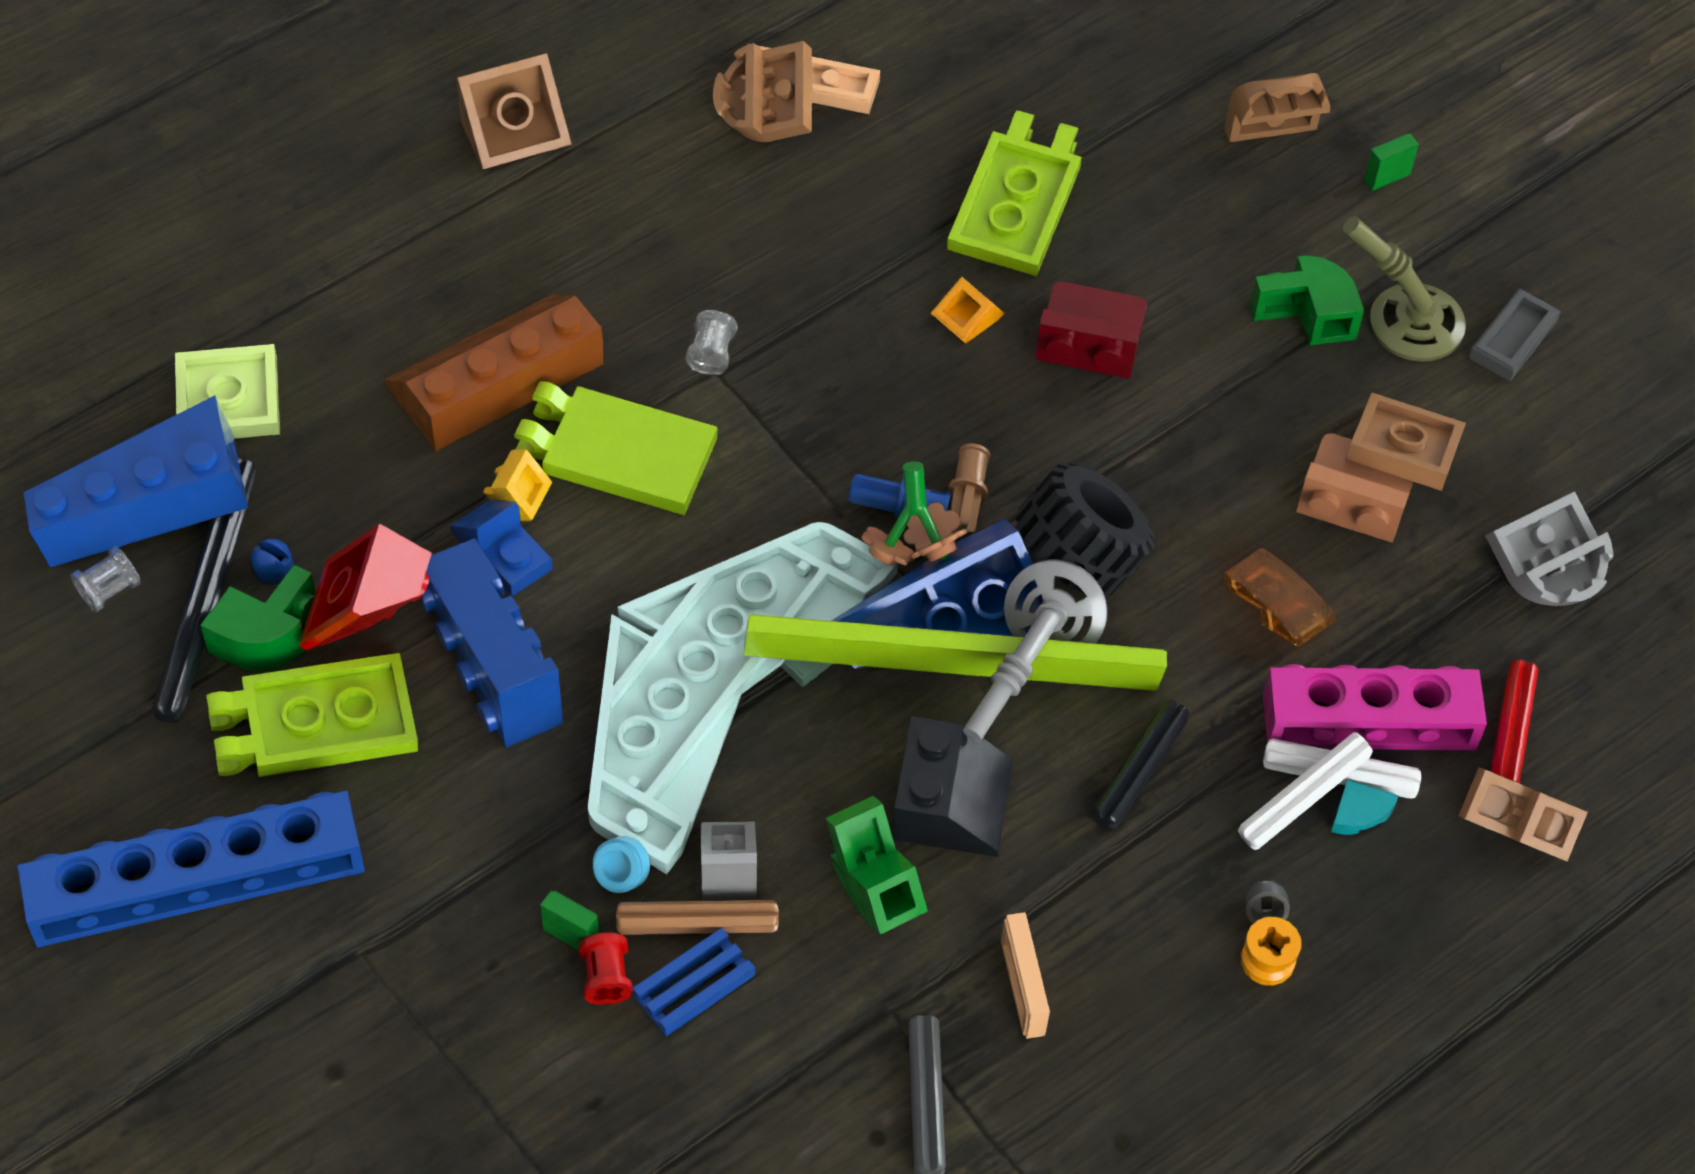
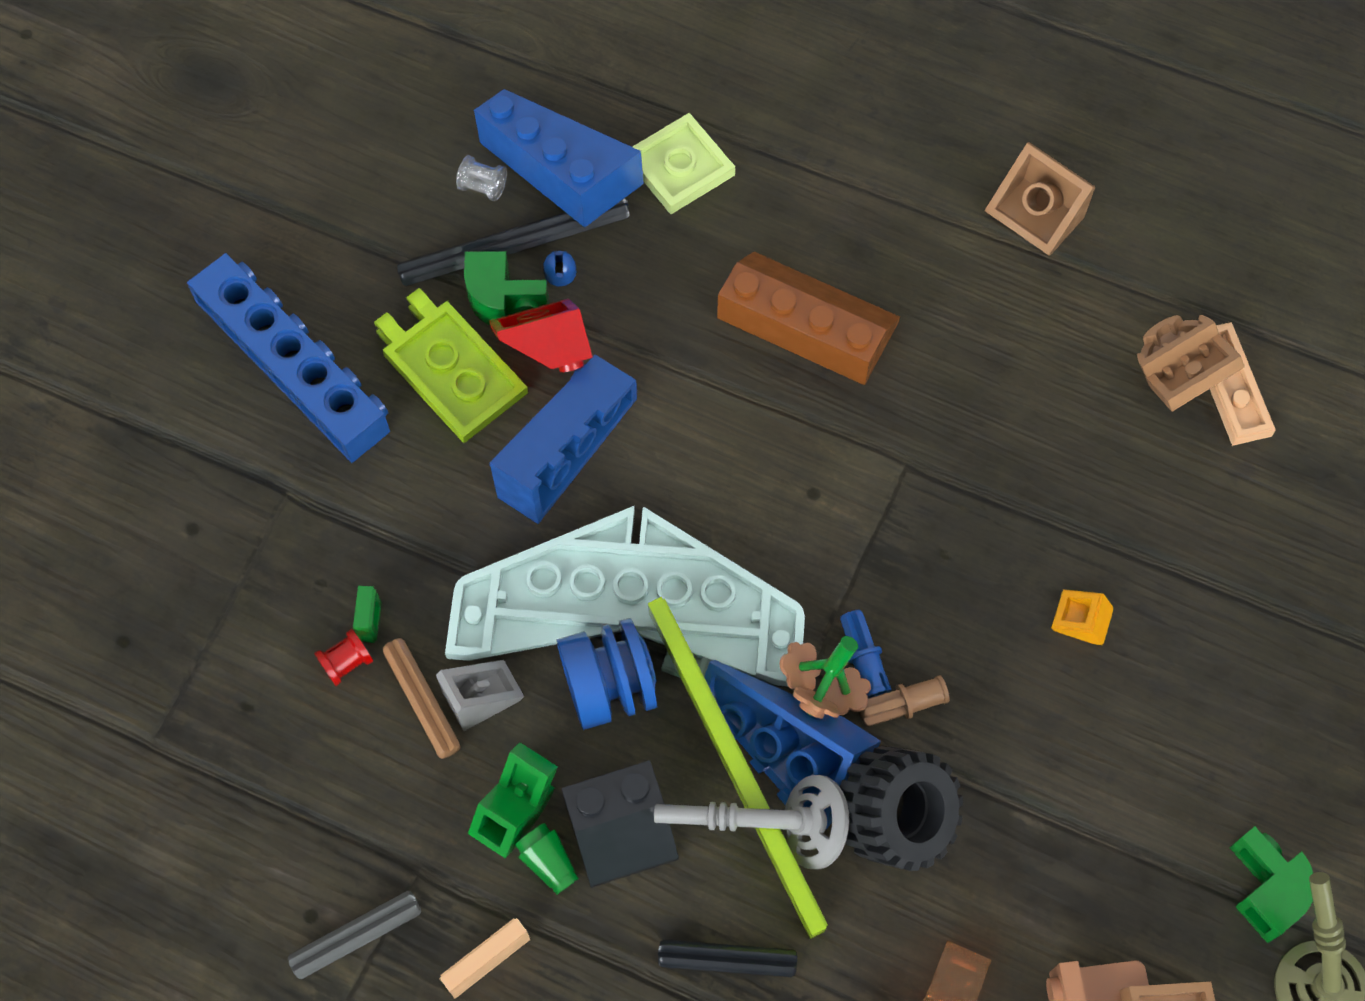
camera: 65 degrees right, 10 degrees up
blue slope [450,499,553,596] -> none
yellow tile [483,449,552,521] -> none
lime tile [514,381,718,515] -> none
medium azure tile [592,836,650,893] -> none
blue tile [633,928,755,1037] -> none
clear bush [685,310,738,375] -> none
lime tile [947,110,1082,276] -> none
dark red bracket [1035,281,1147,379] -> none
none -> green cone [515,823,579,895]
none -> blue wheel [556,618,657,730]

